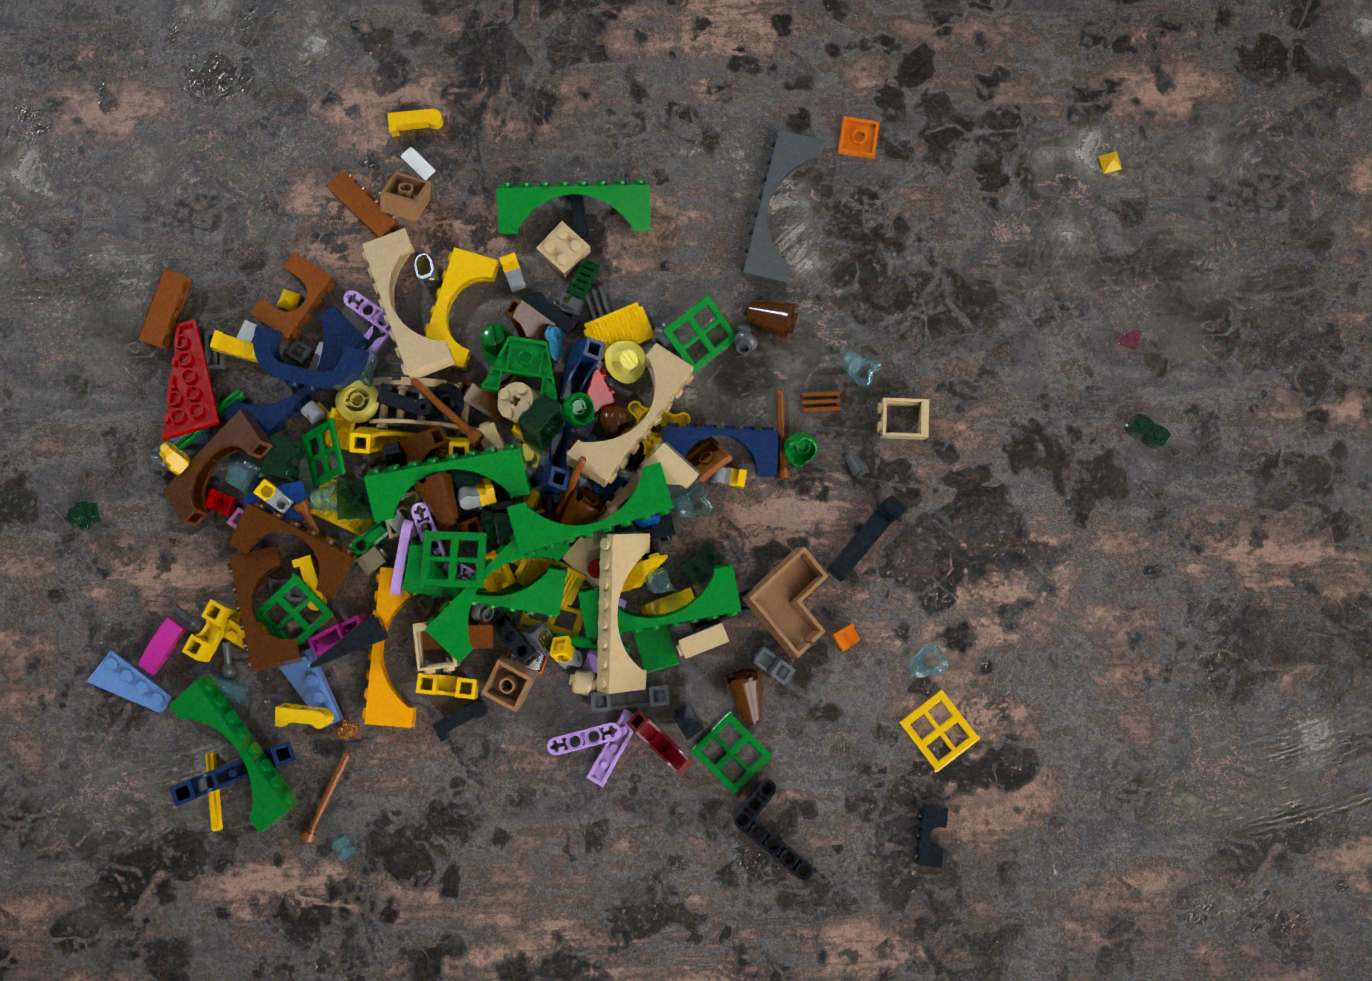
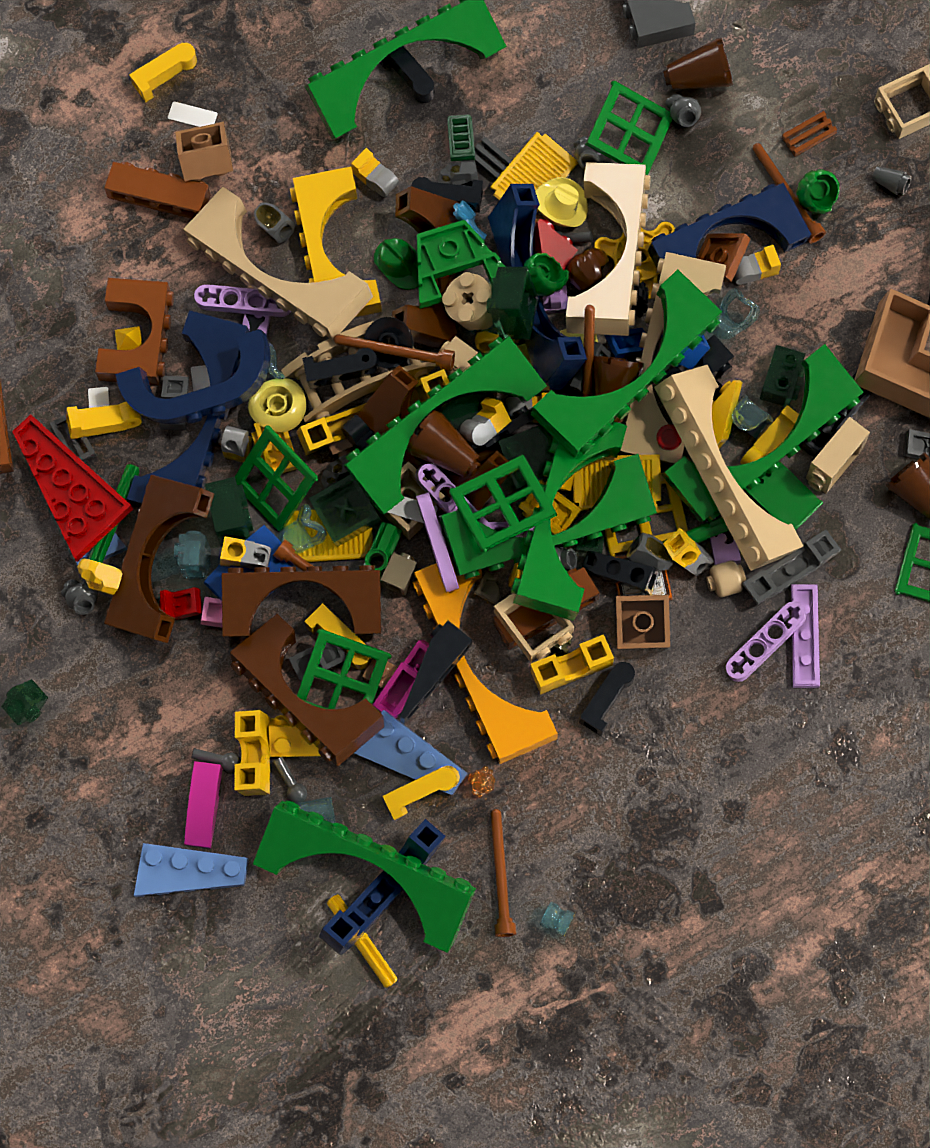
camera: 20 degrees left, 10 degrees down
tan brick [536,221,591,279] -> none
dark red arch [626,709,693,777] -> none
black slope [673,704,704,740] -> none
clear light blue piece [843,352,882,387] -> none

